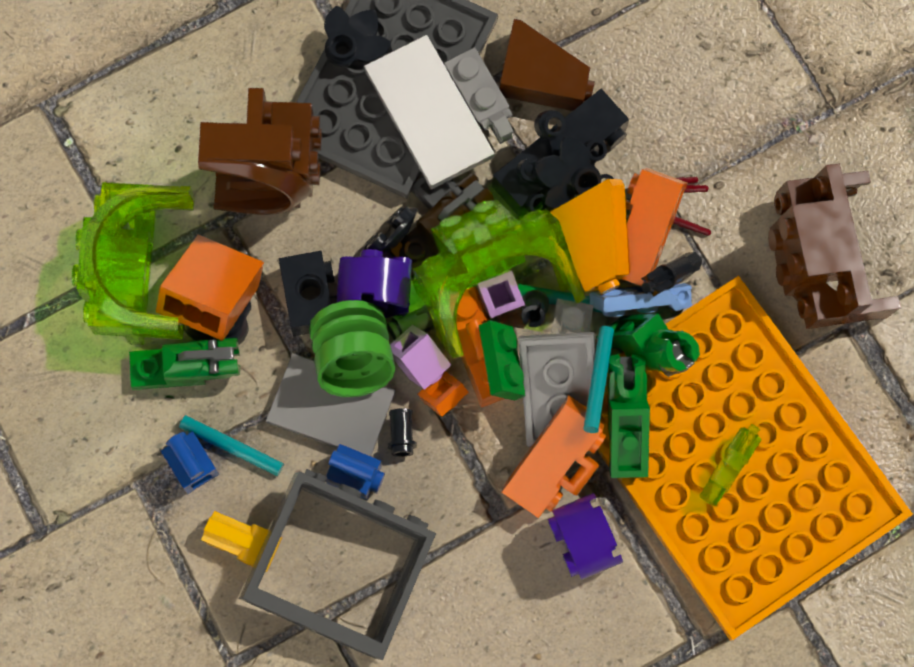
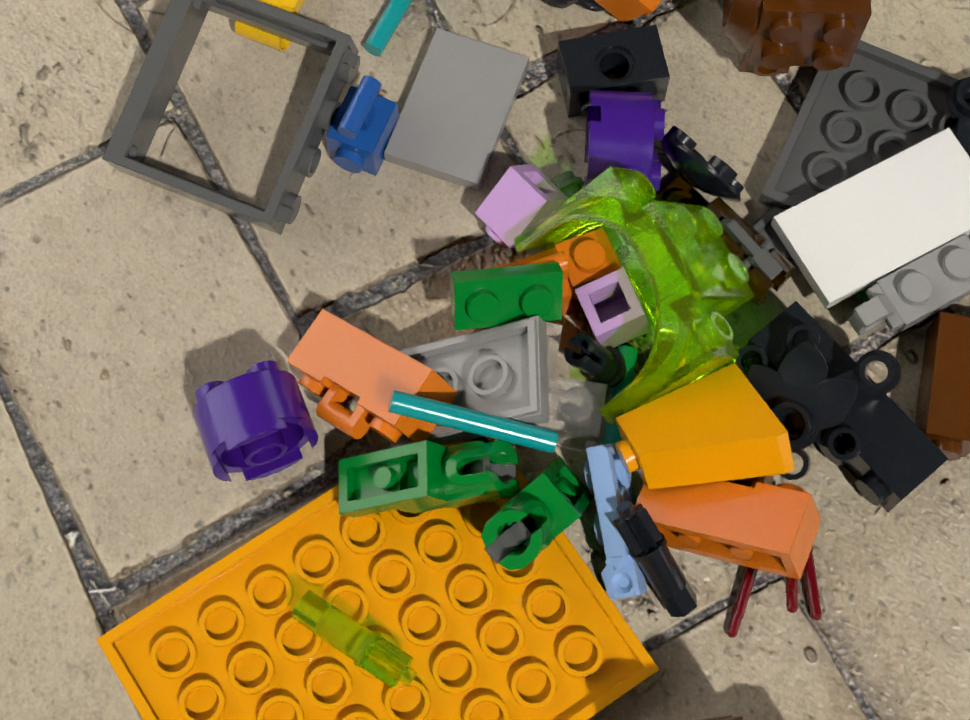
camera: 95 degrees right, 5 degrees down
bright green wheel [309,300,396,397] -> none
black pin [388,408,417,457] -> none
orange plate [417,371,469,417] -> none

